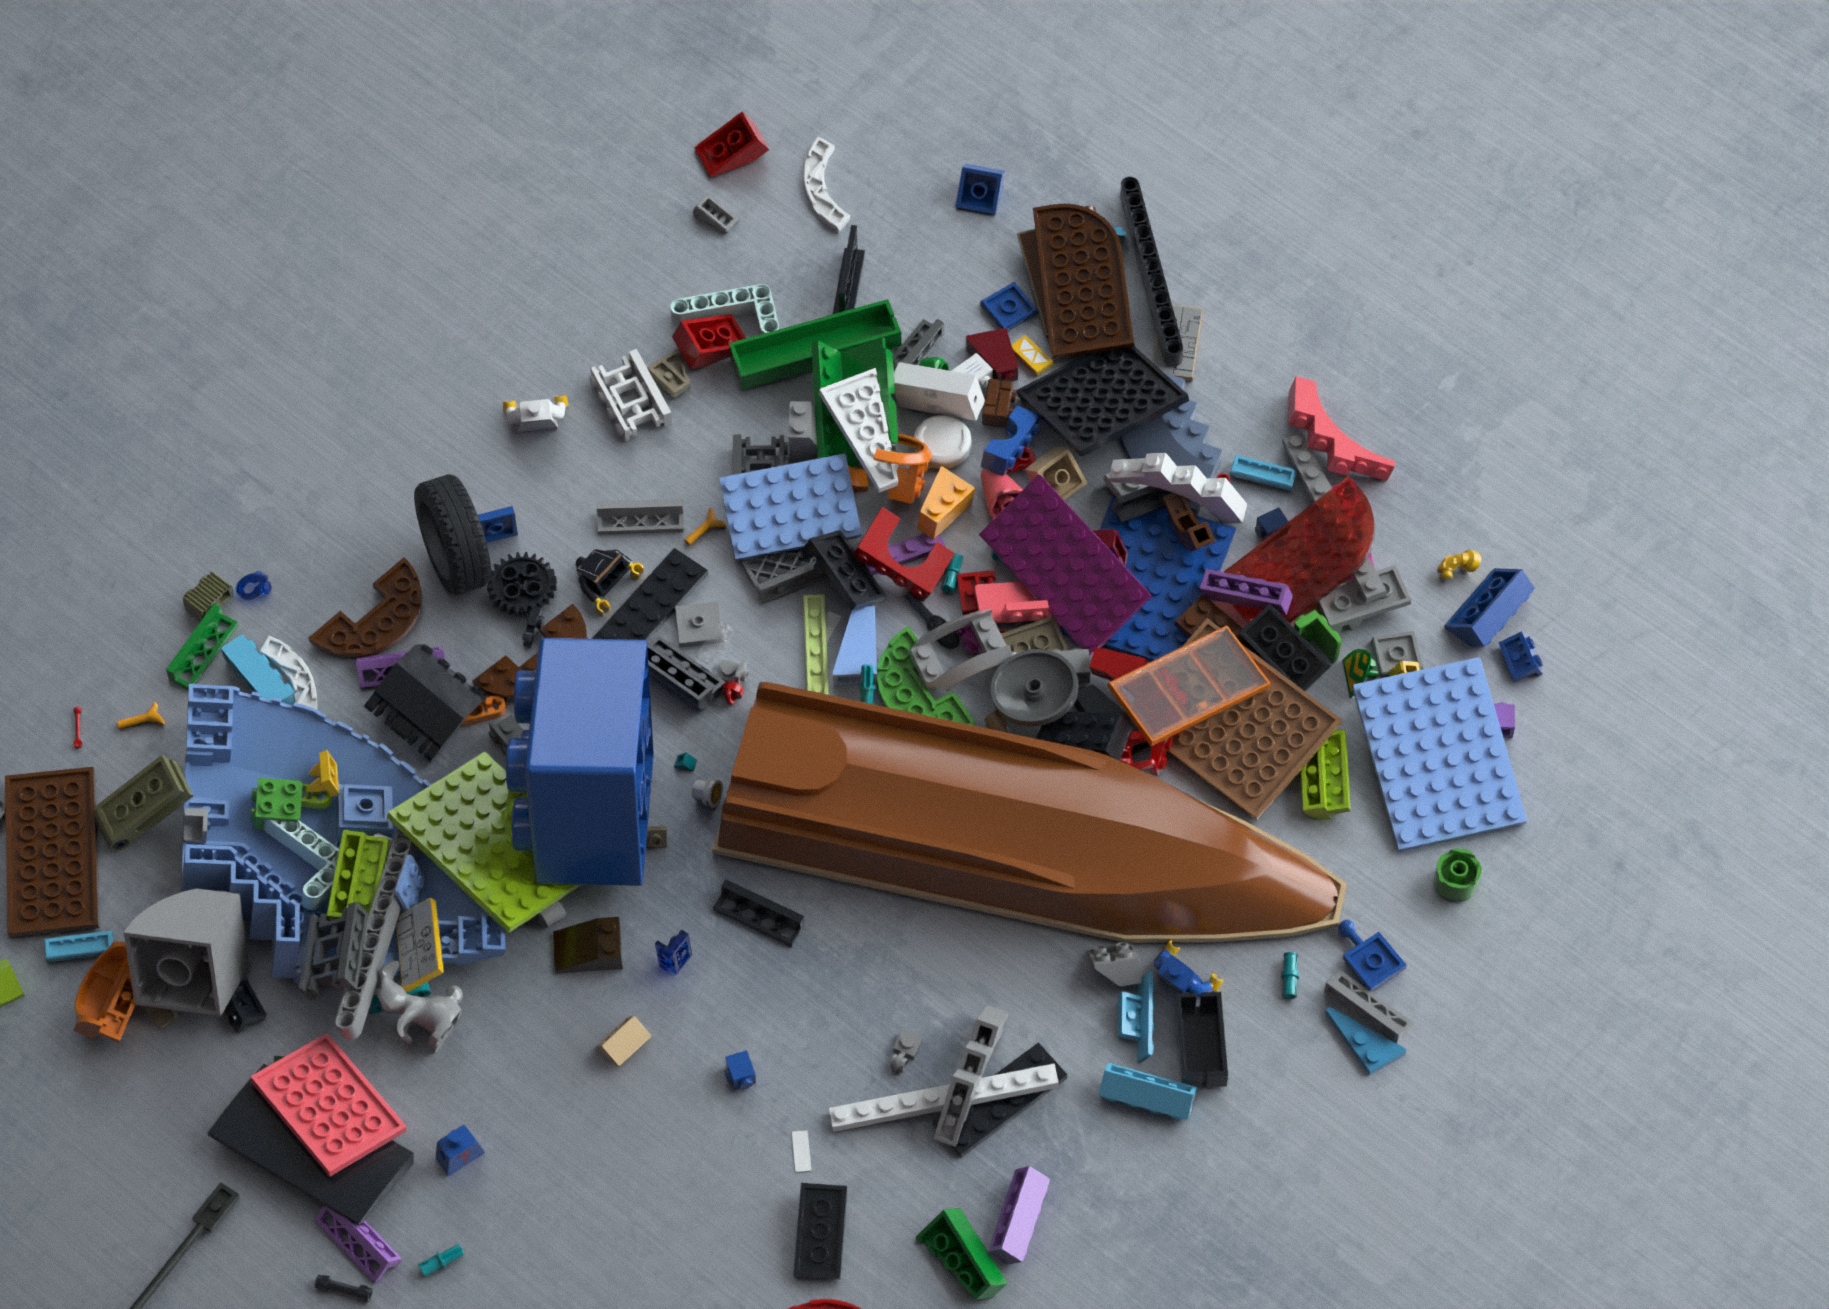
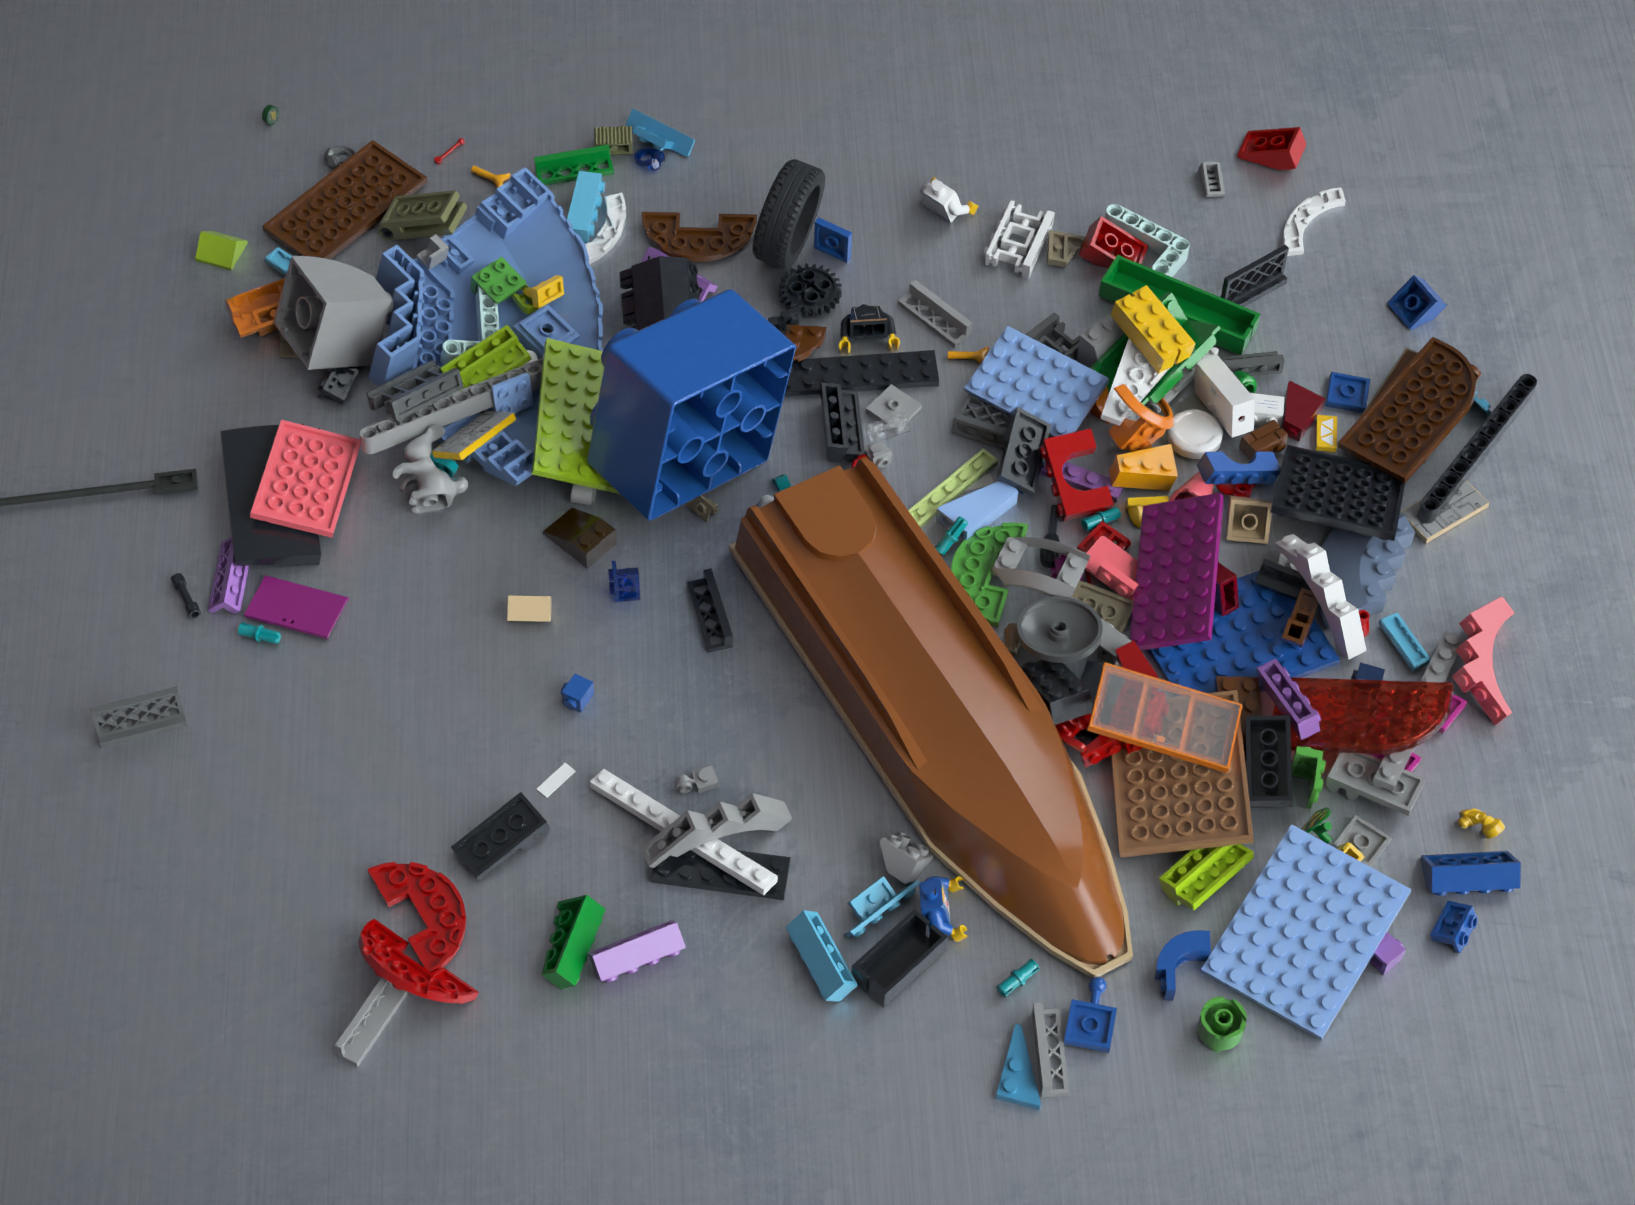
camera: 45 degrees right, 5 degrees down
blue torso [435,1125,485,1177] -> none
none -> magenta container [244,575,349,639]
none -> dark azure bracket [626,109,695,157]
none -> yellow piece [1110,285,1196,374]
none -> yellow tile [1125,496,1169,528]
none -> blue arch [1154,930,1211,1001]

